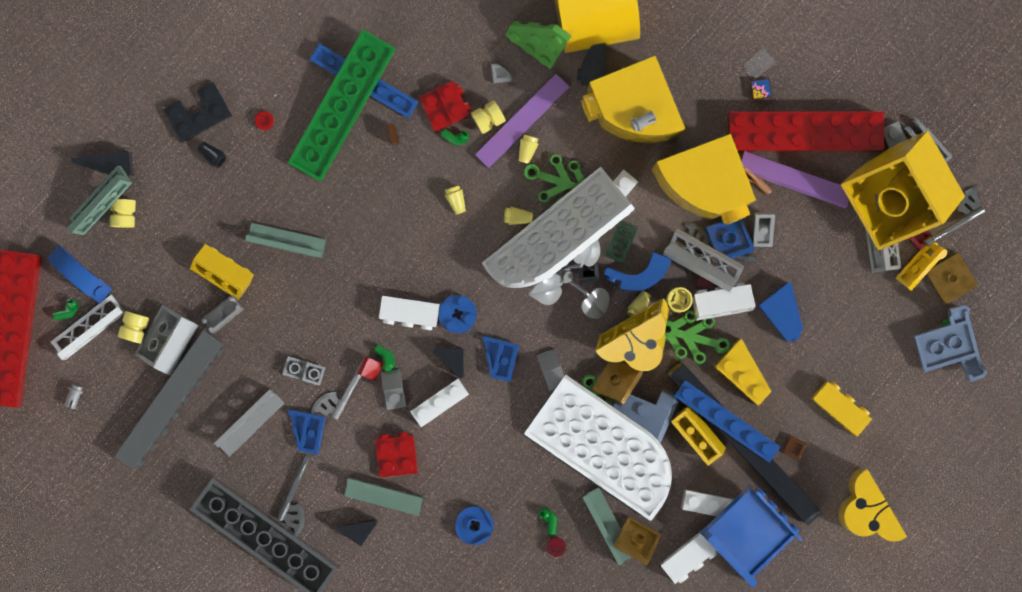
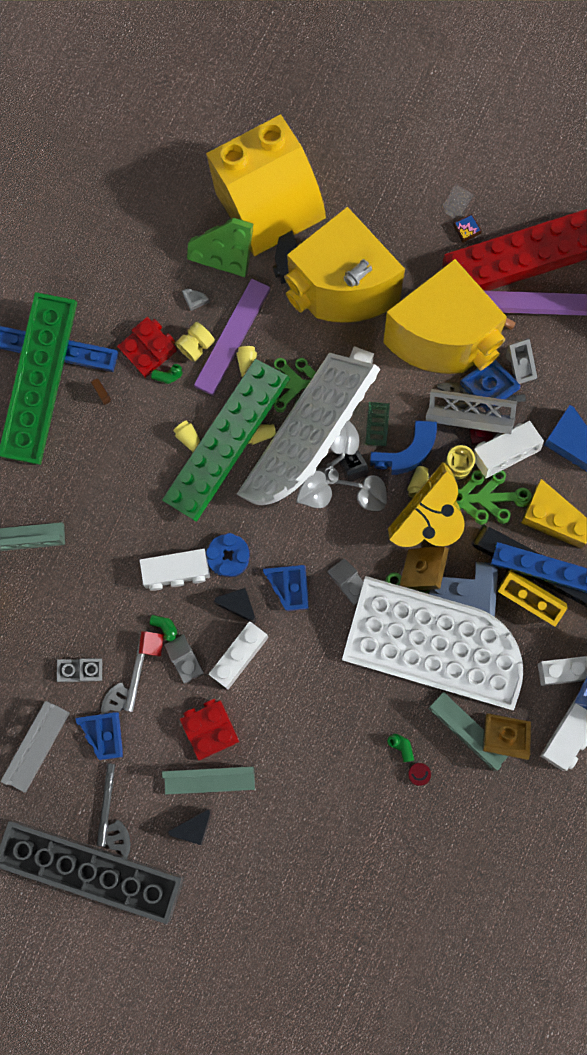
camera: 10 degrees left, 10 degrees down
blue plate [455,506,494,545] -> none
none -> green plate [162,359,290,522]

